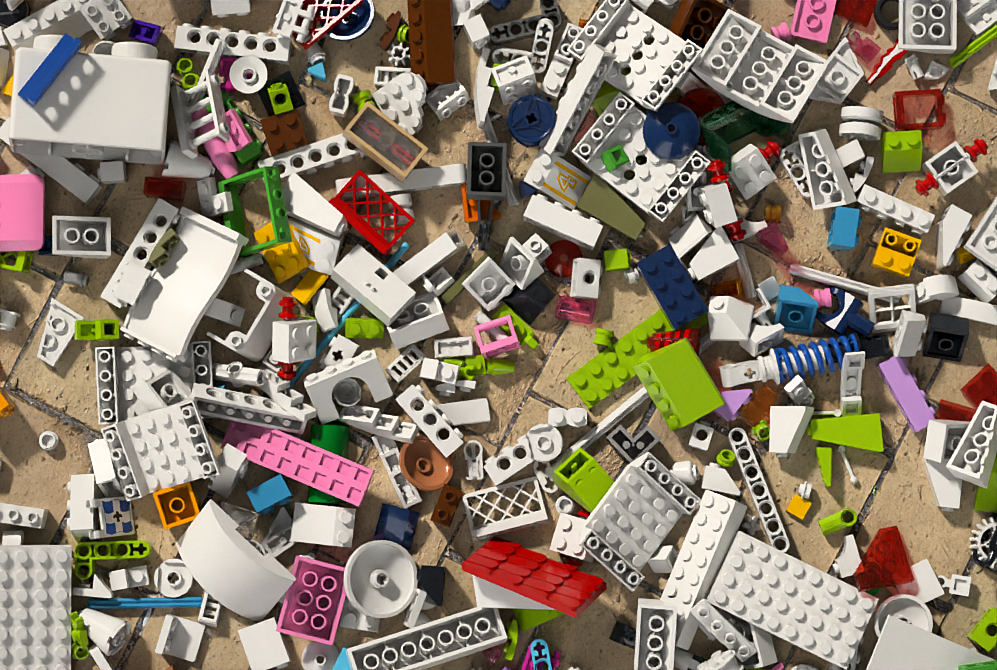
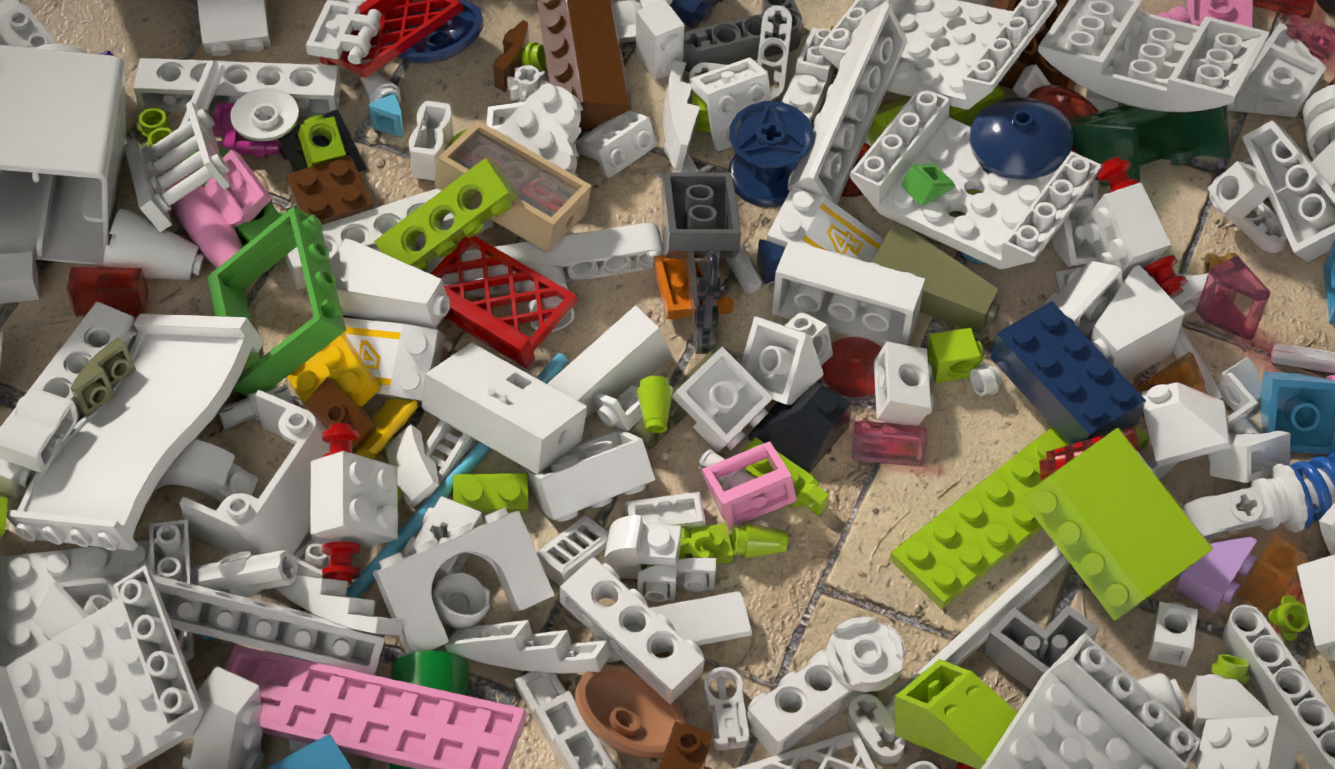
camera: 10 degrees left, 30 degrees down
white plate [197,177,233,219] -> none
white brick [548,407,587,428] -> none
lime wheel [593,328,614,347] -> none
white brick [724,141,781,200] -> none
none -> reddish brown plate [303,377,379,453]
none -> lime brick [374,158,519,272]
none -> lime cone [636,376,673,433]
none -> white brick [1208,161,1272,219]

